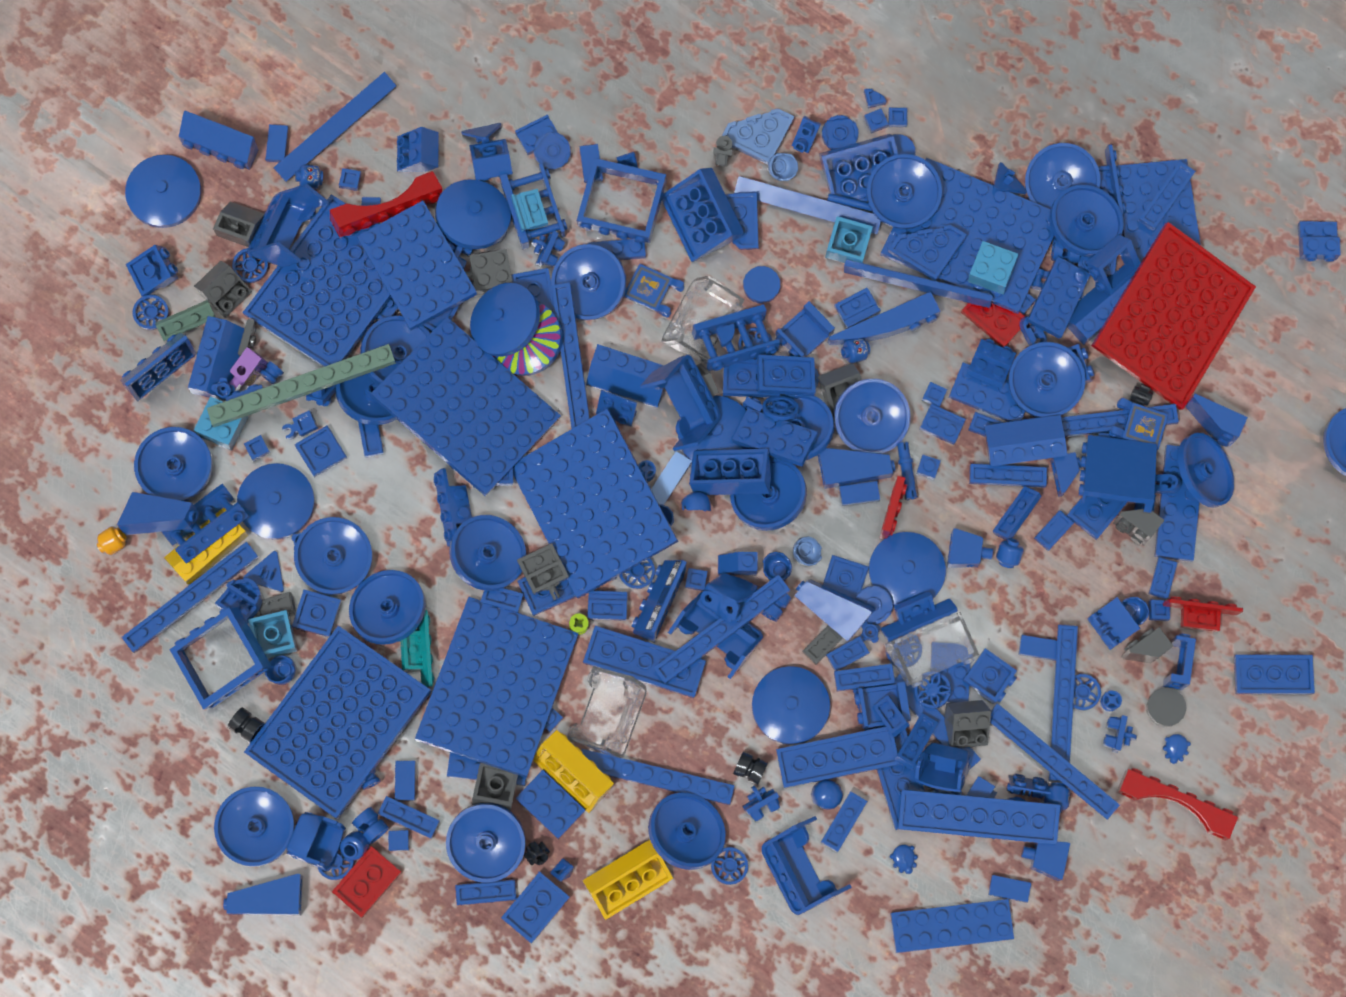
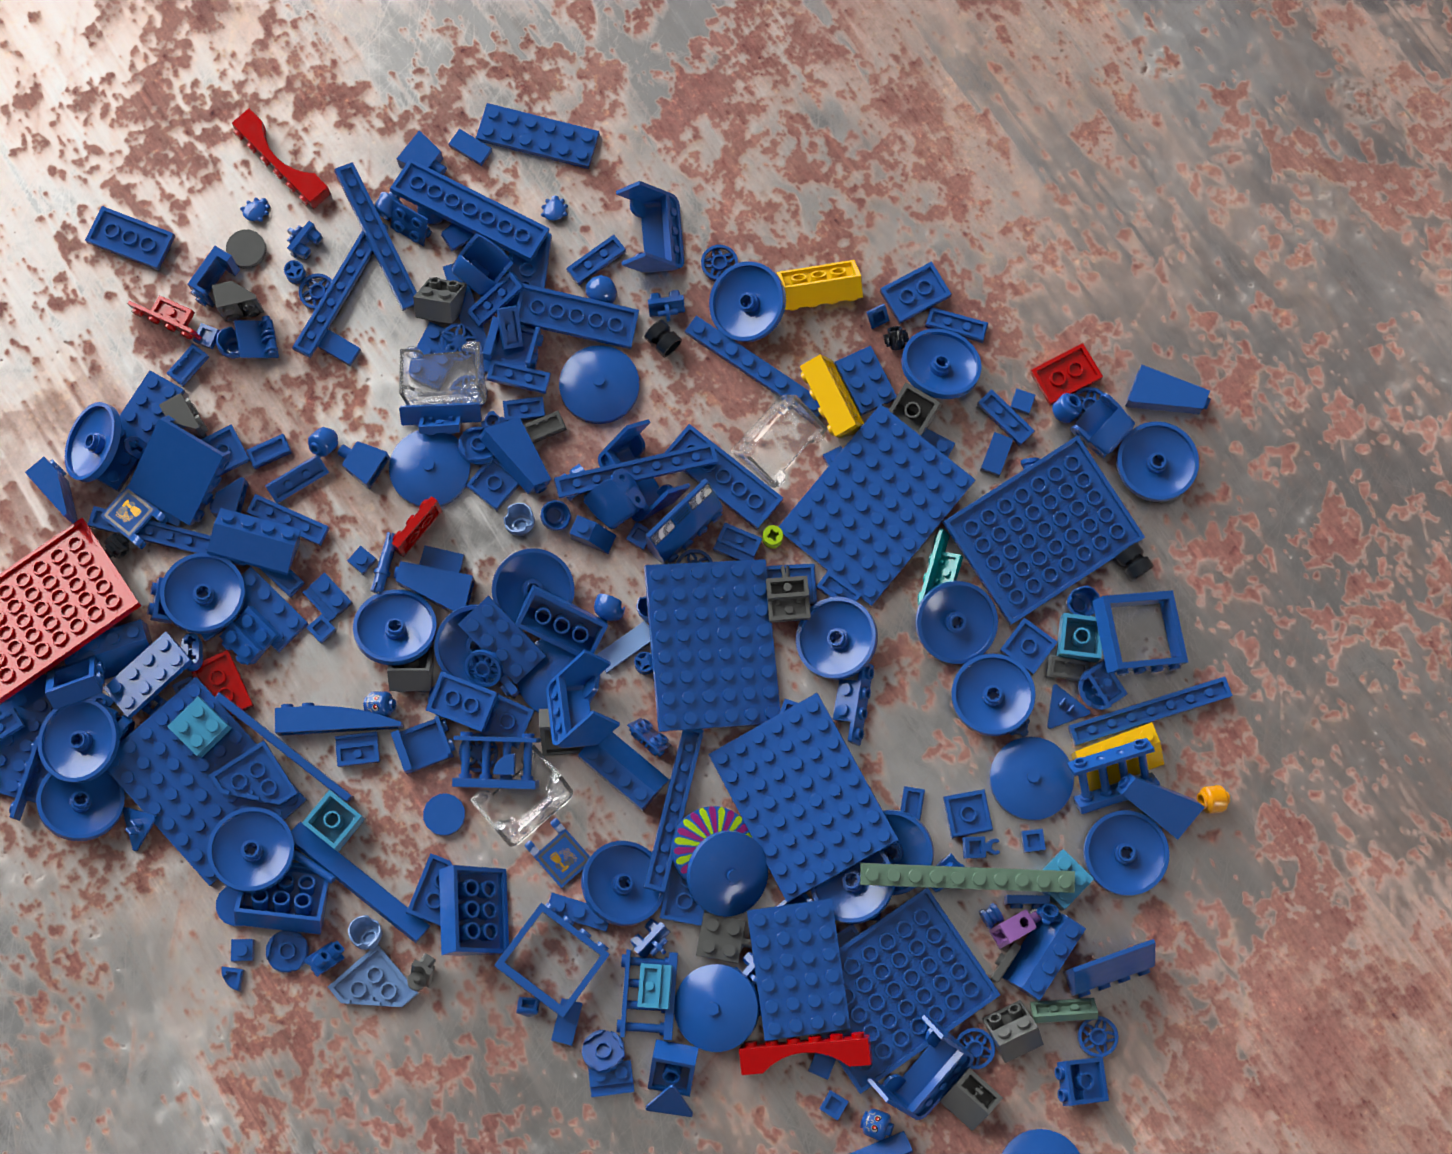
camera: 155 degrees left, 0 degrees up
blue wheel [352,807,389,844] -> none
blue slope [397,127,439,172] -> none
blue tile [888,107,907,127] -> none
blue plate [963,648,1017,704] -> none

